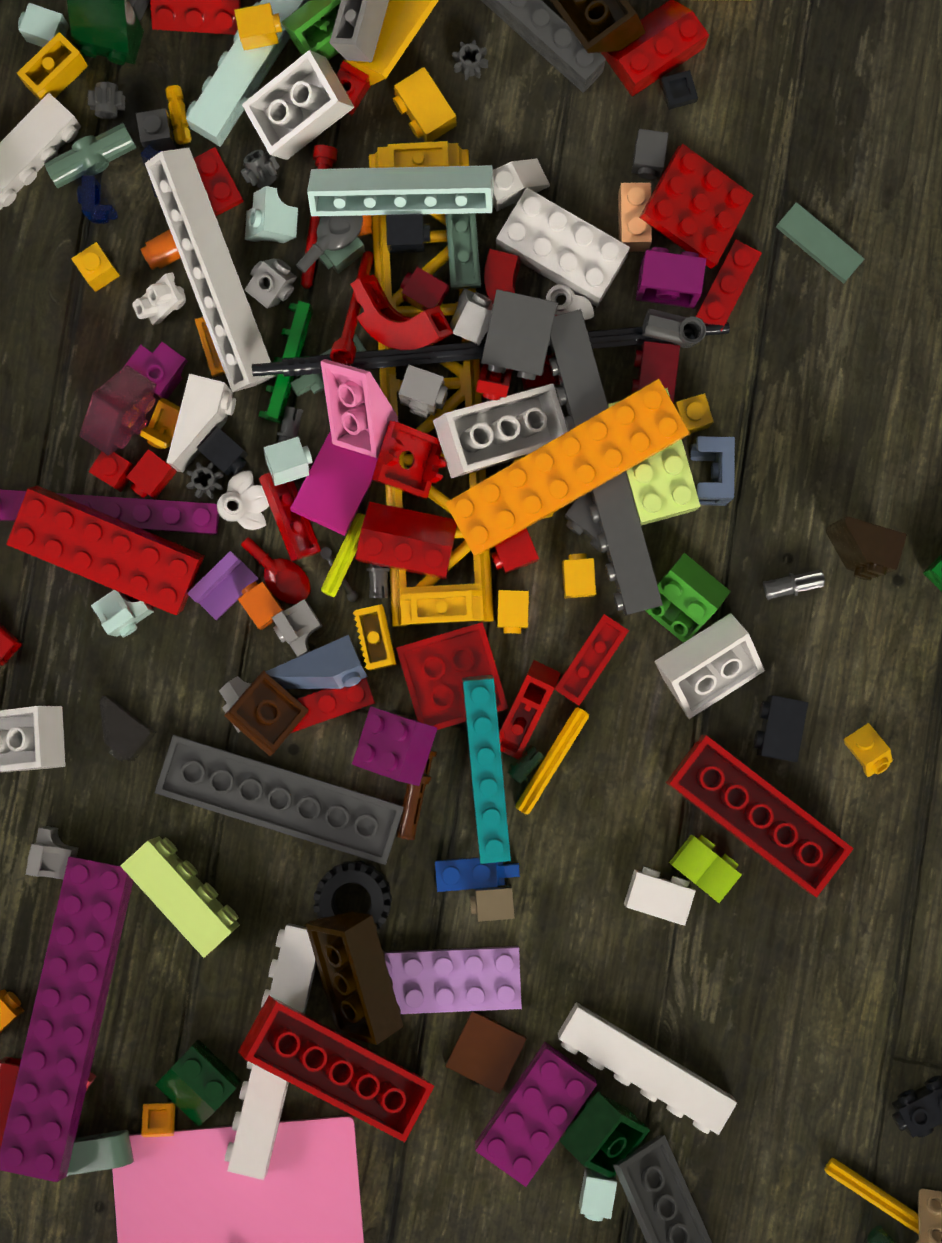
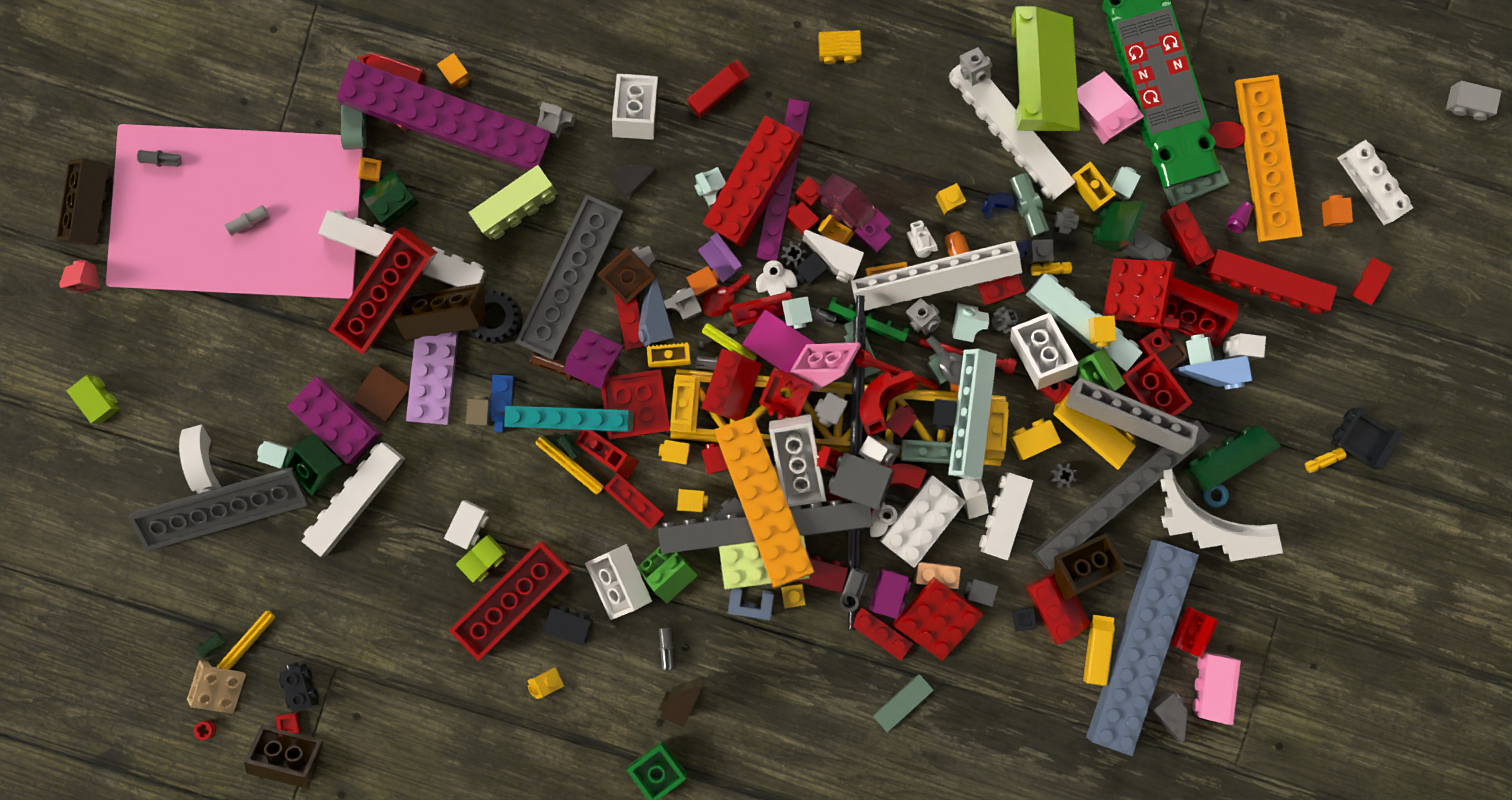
camera: 95 degrees right, 0 degrees up
none -> white brick [979,473,1033,560]

